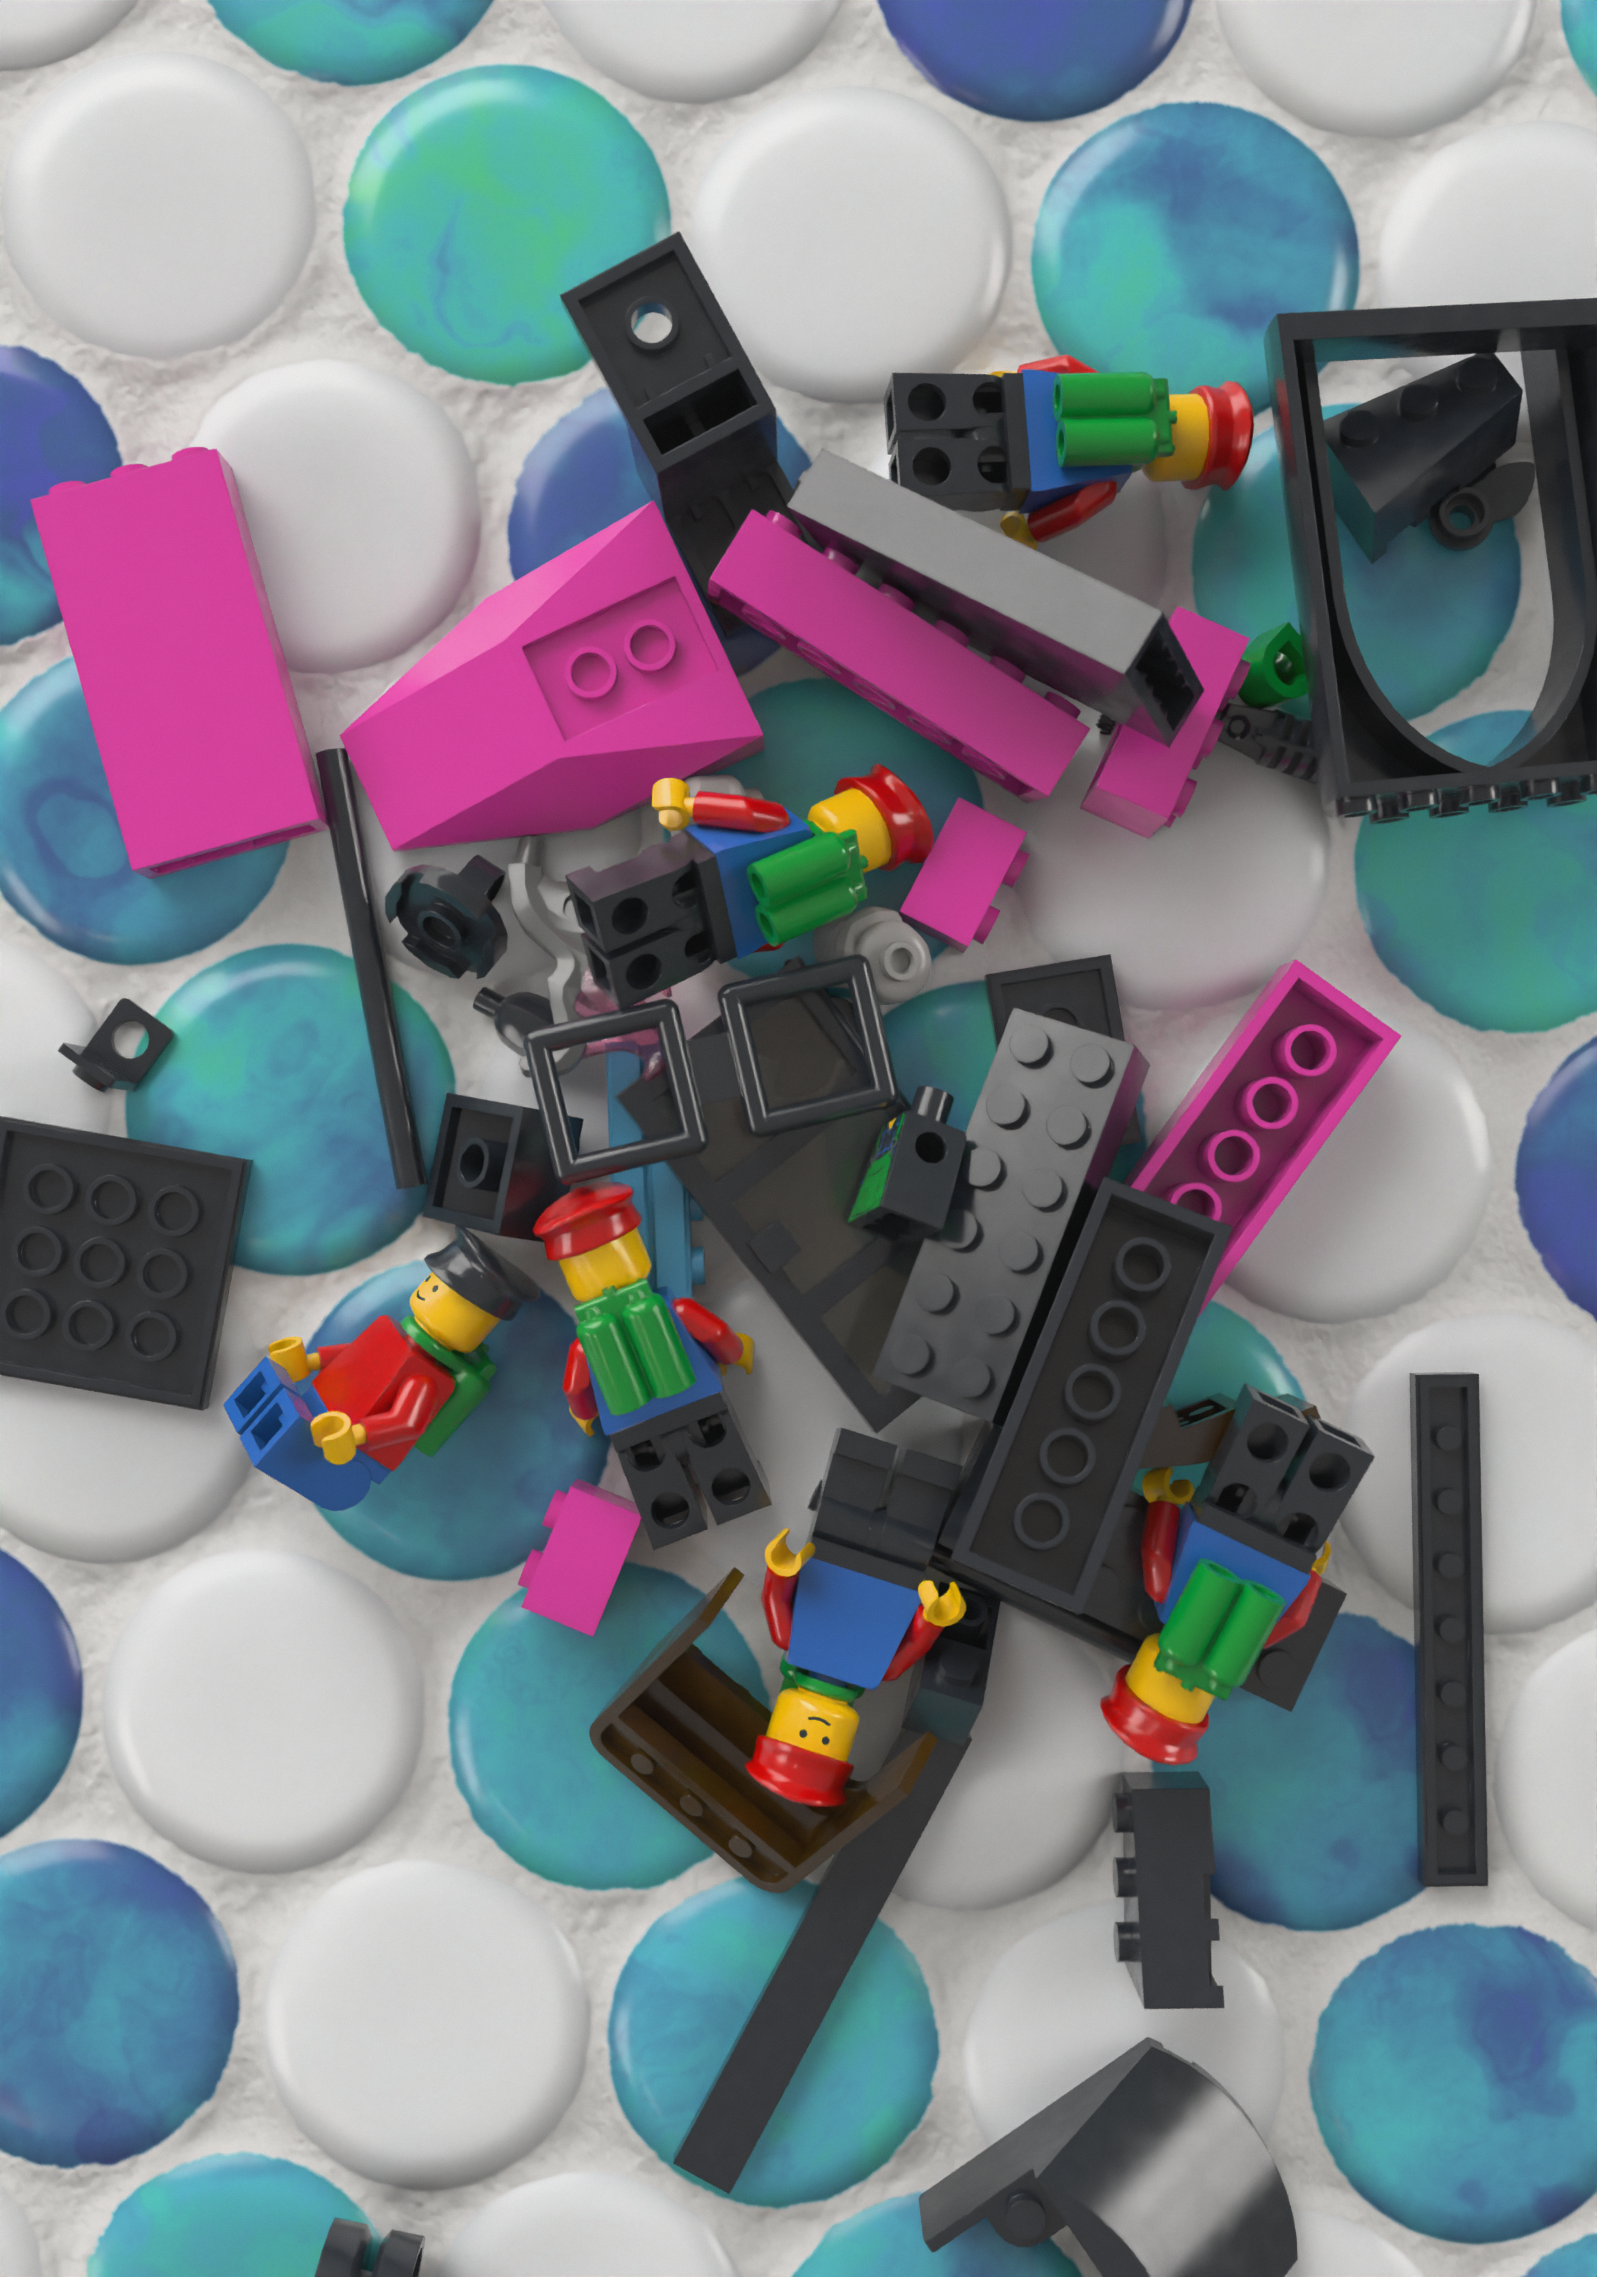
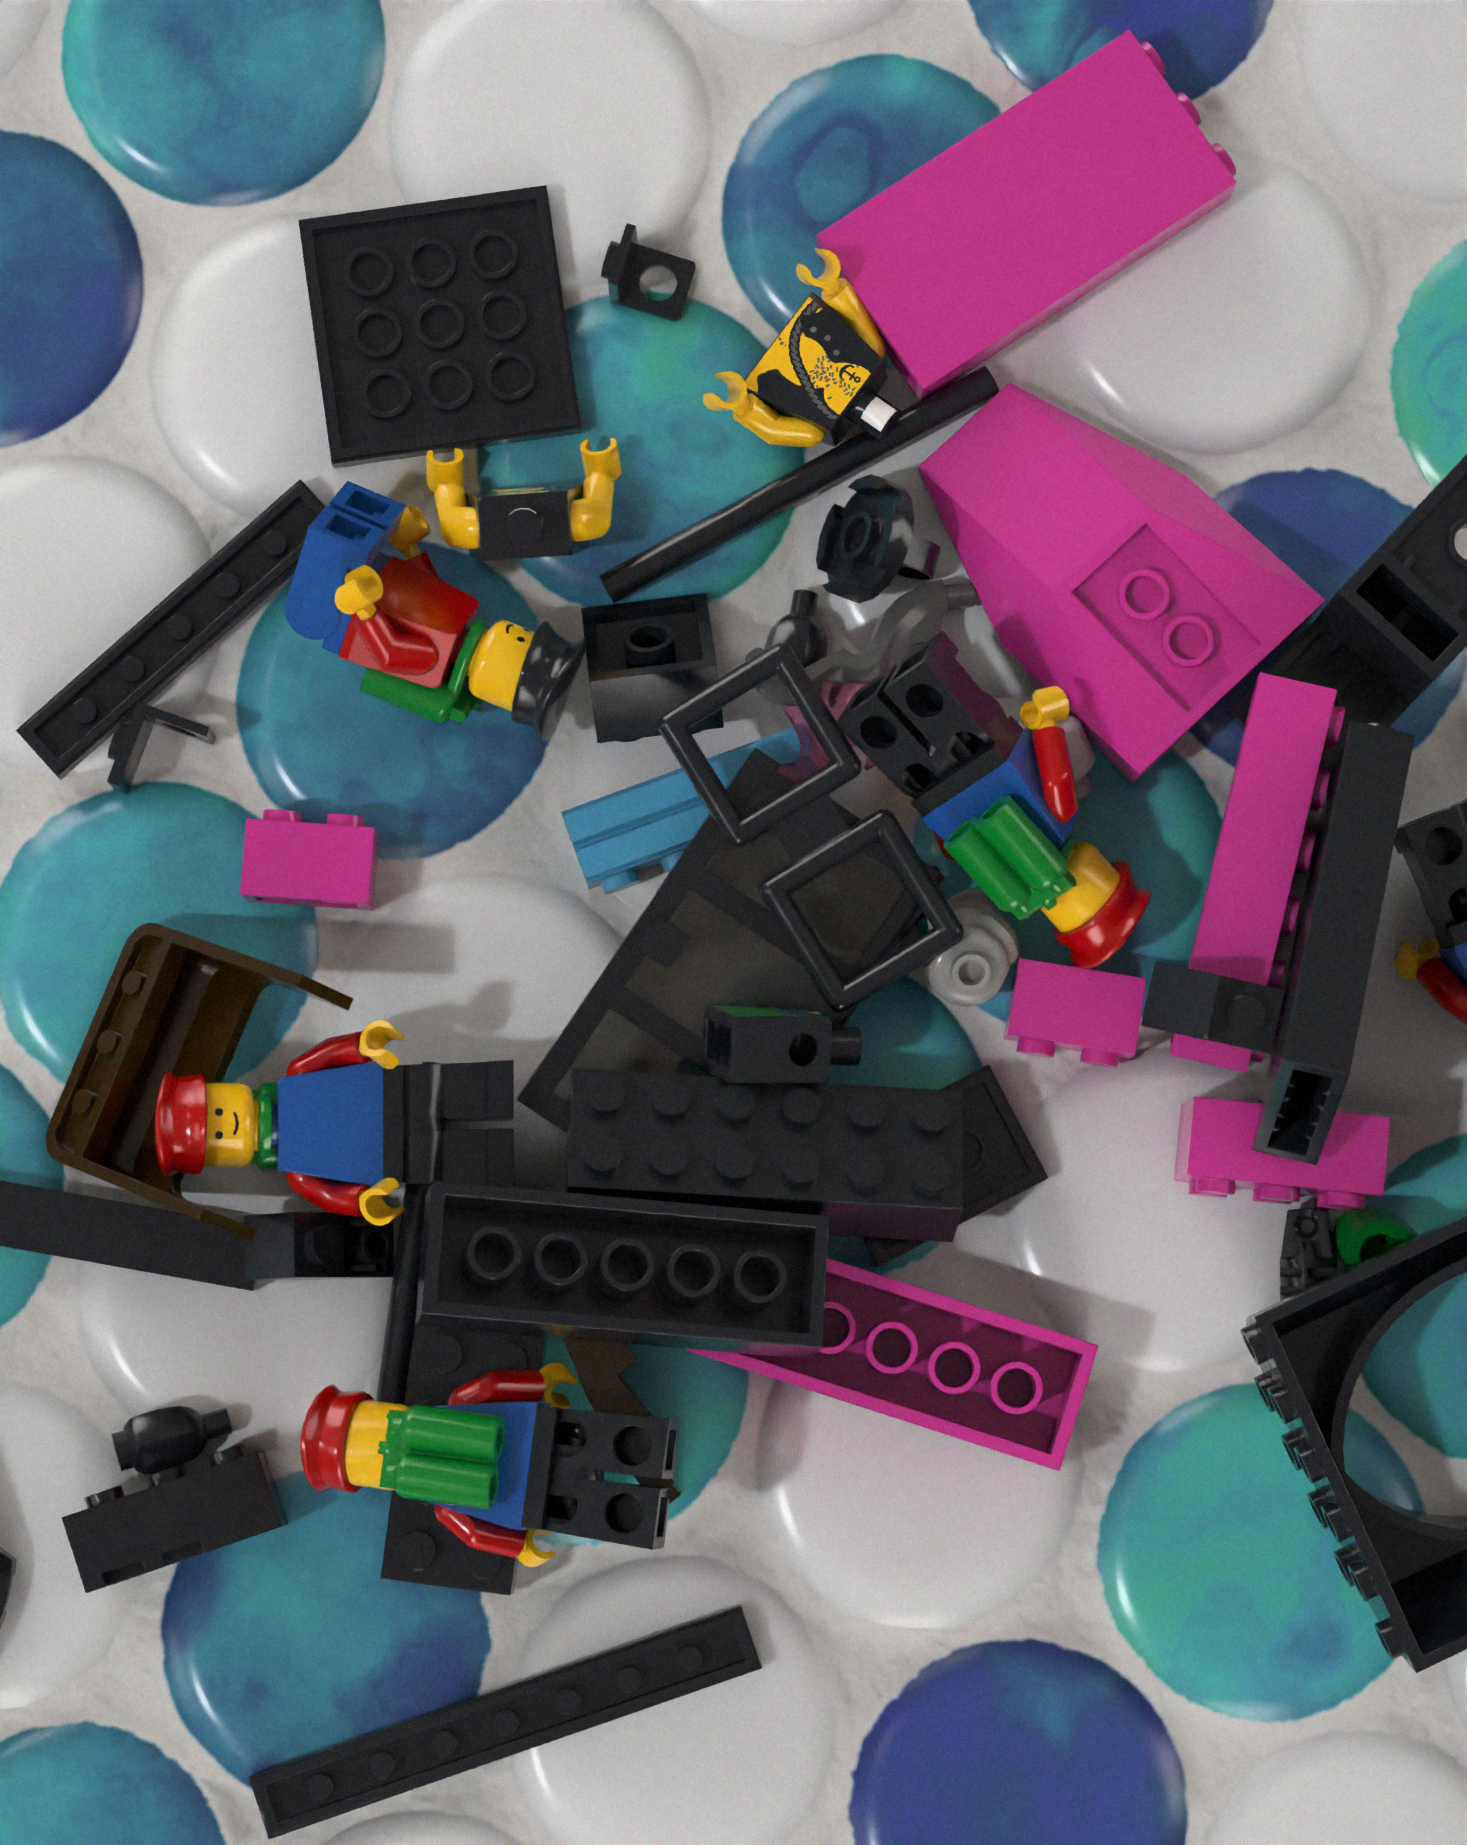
camera: 75 degrees right, 5 degrees down
piece [533,1181,772,1550] -> none
none -> black tile [16,479,326,780]
none -> black bracket [107,701,216,794]
none -> black plant [111,1406,233,1475]
none -> torso [426,438,622,561]
none -> torso [703,248,901,447]
none -> black slope [1141,961,1285,1054]

